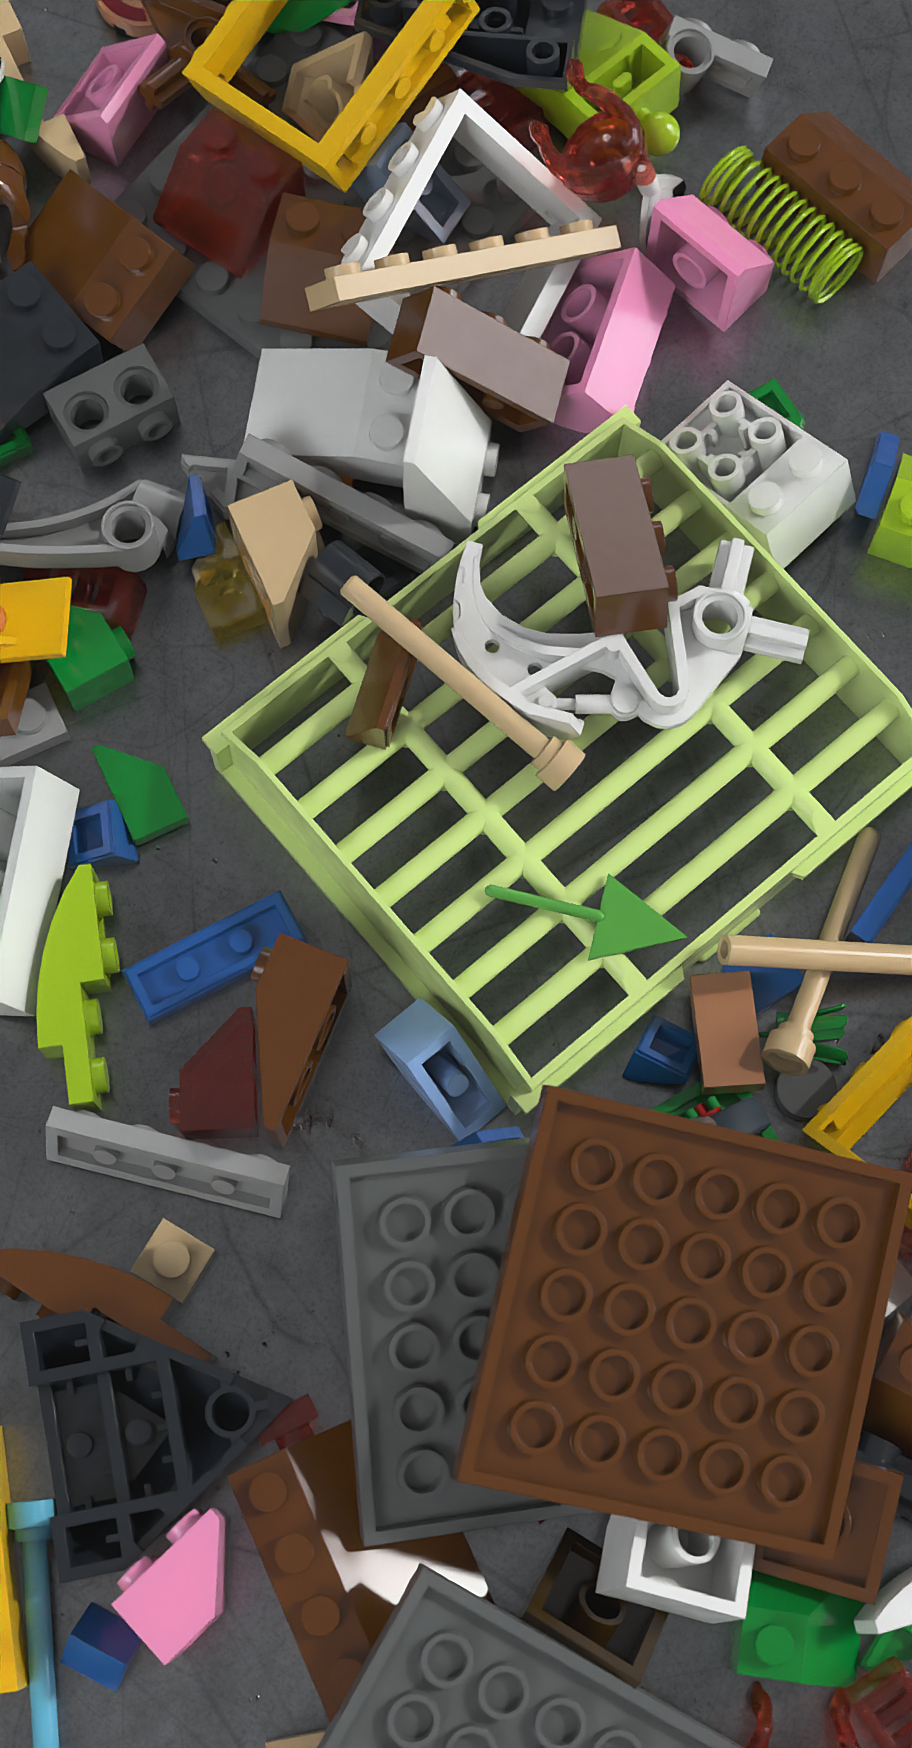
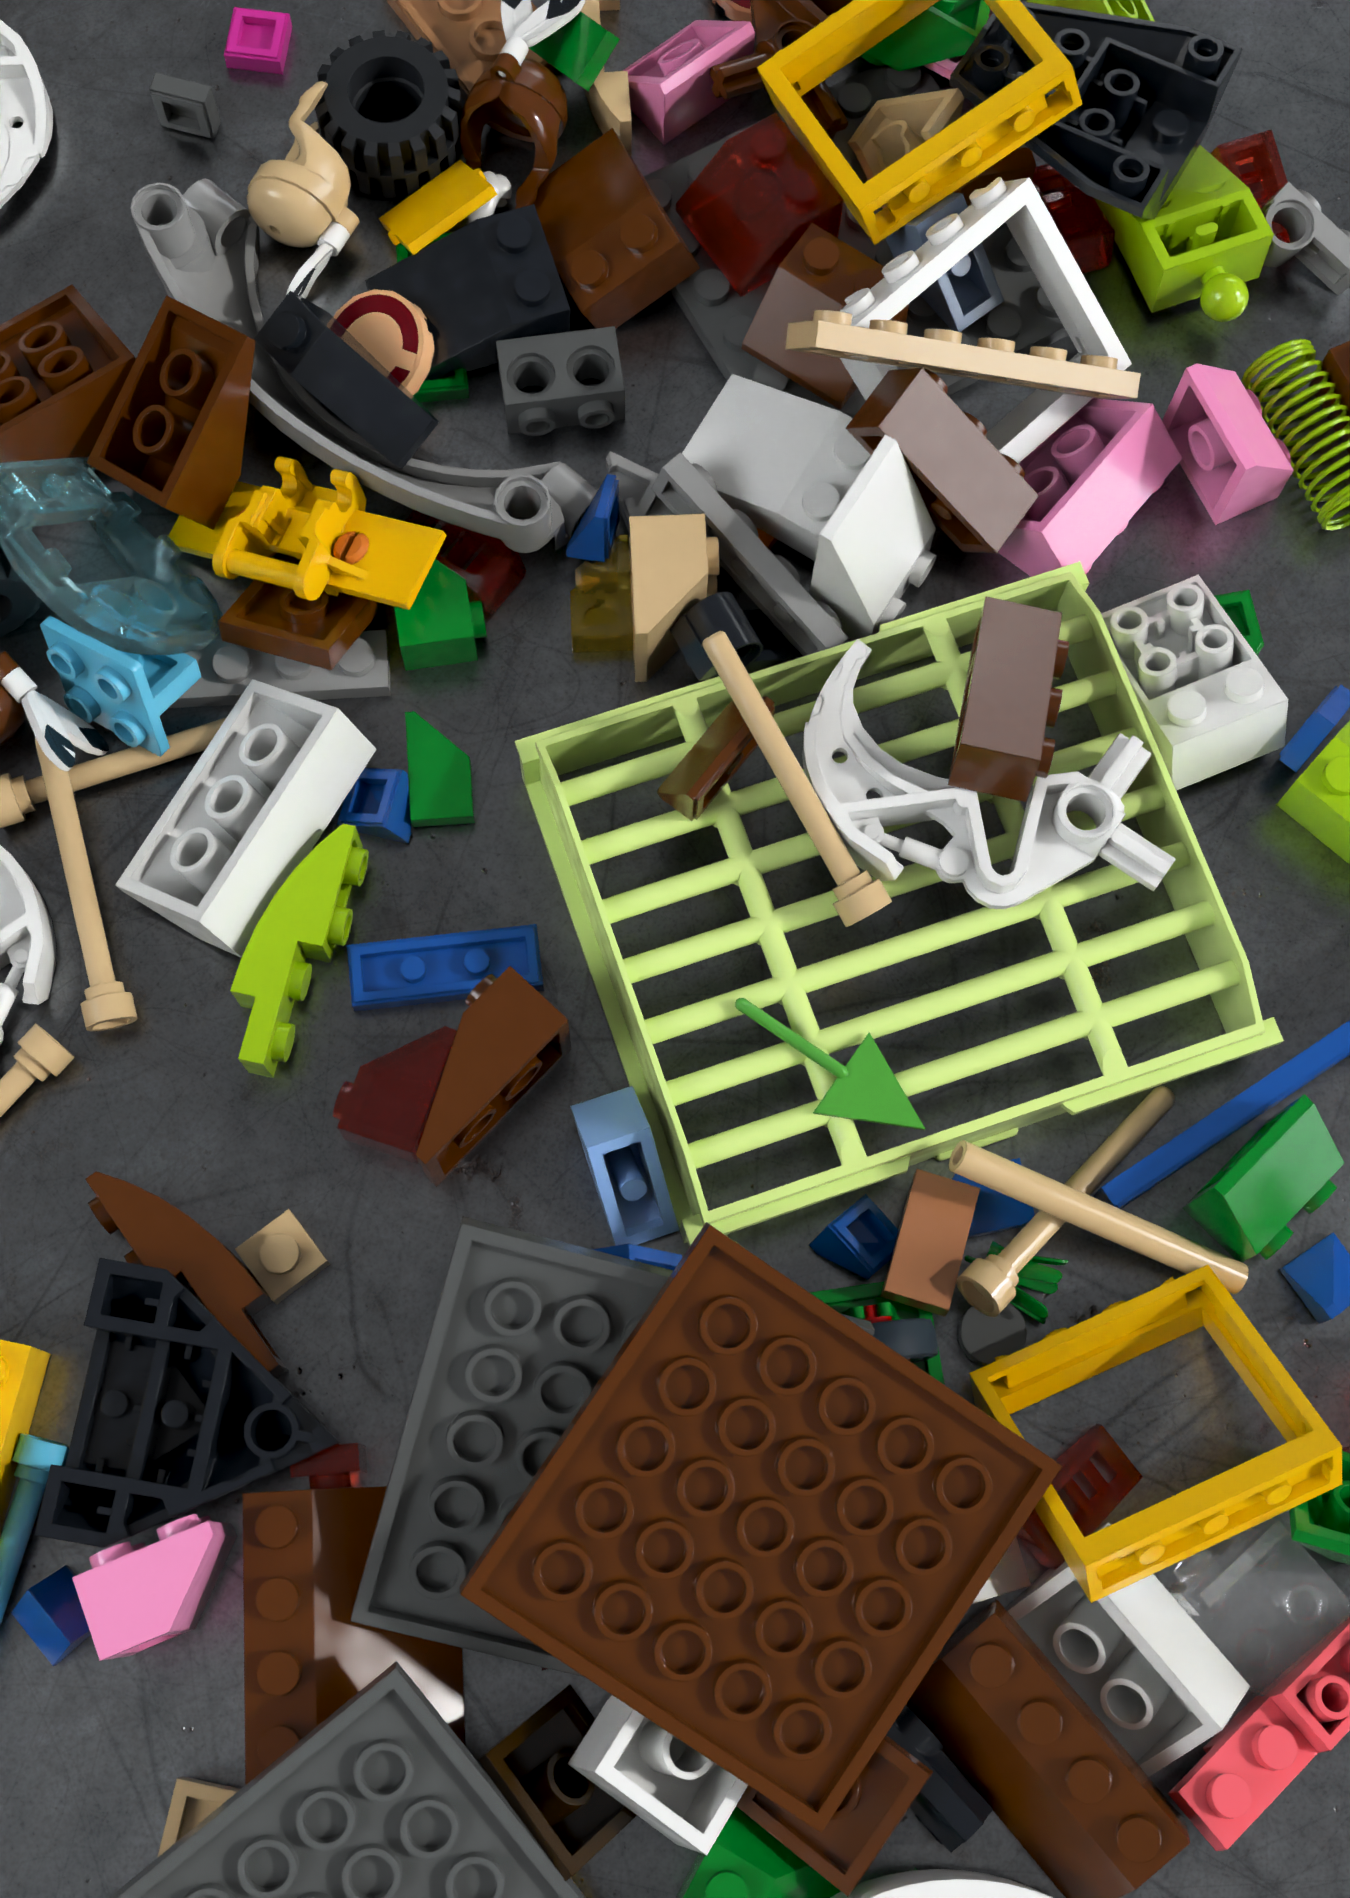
camera: 20 degrees right, 0 degrees up
light grey plate [45,1106,290,1218] -> none
clear red hair [529,58,686,255] -> none

